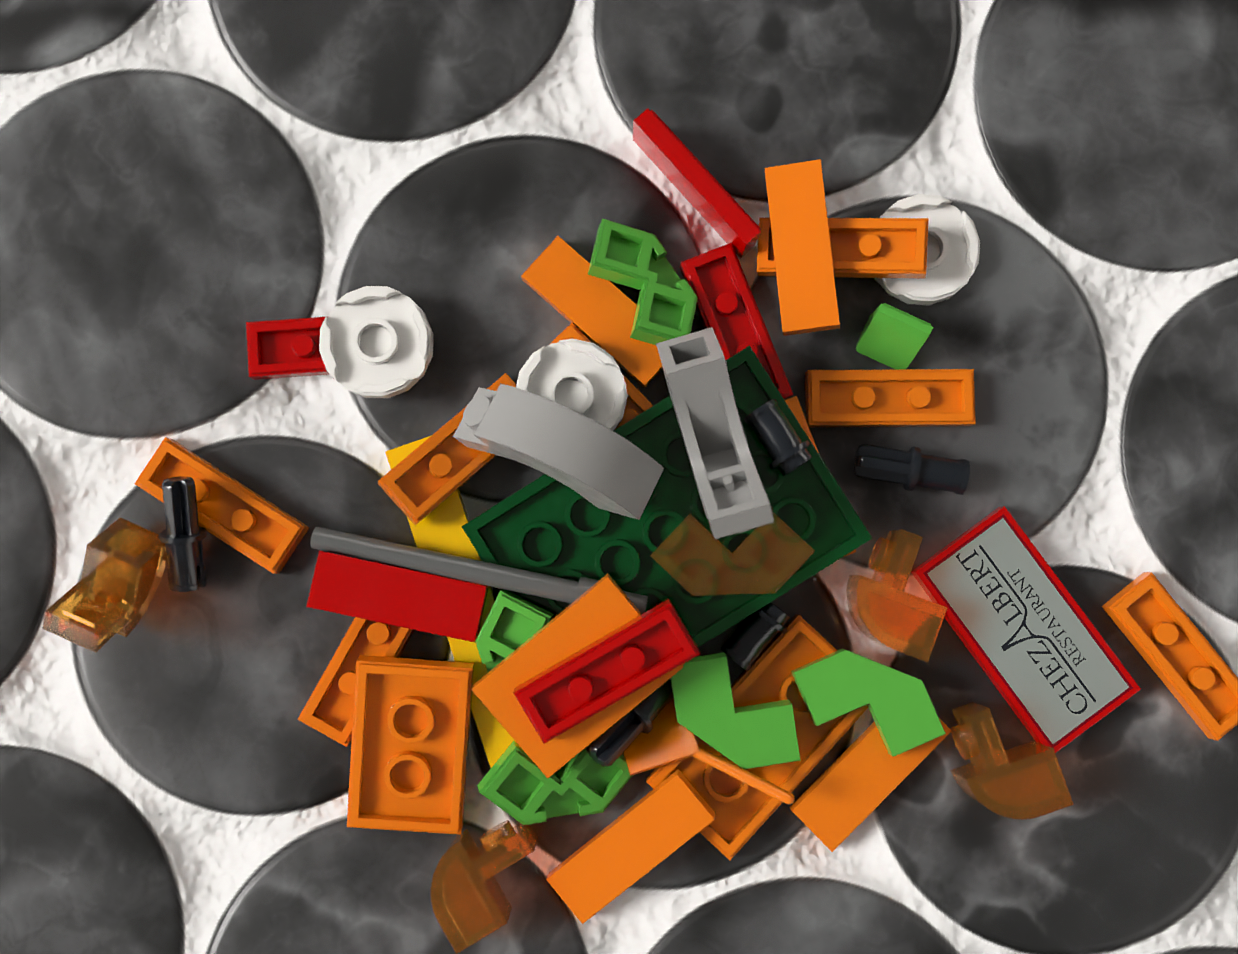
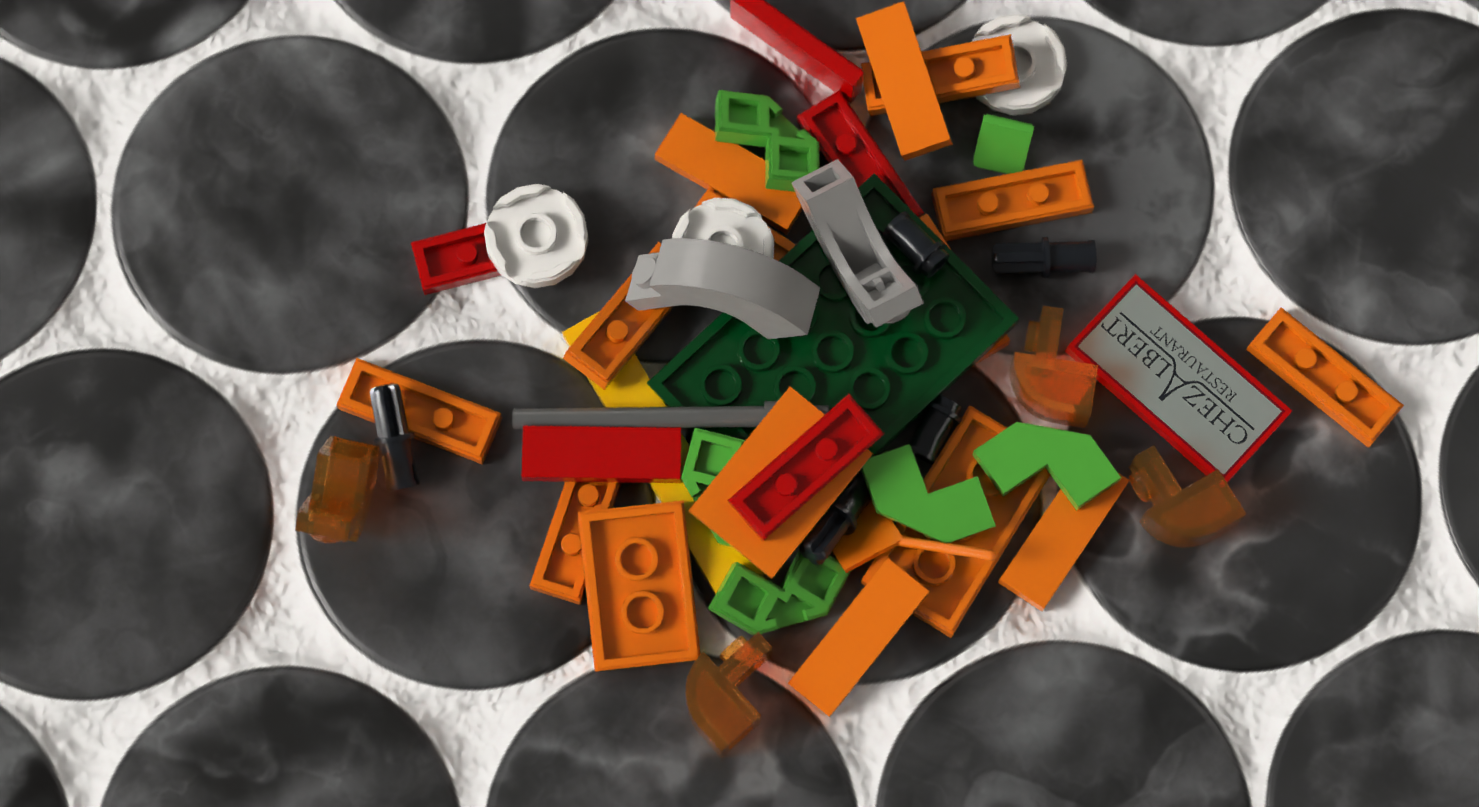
camera: 10 degrees left, 10 degrees down
clear orange tile [651,511,815,596] -> none

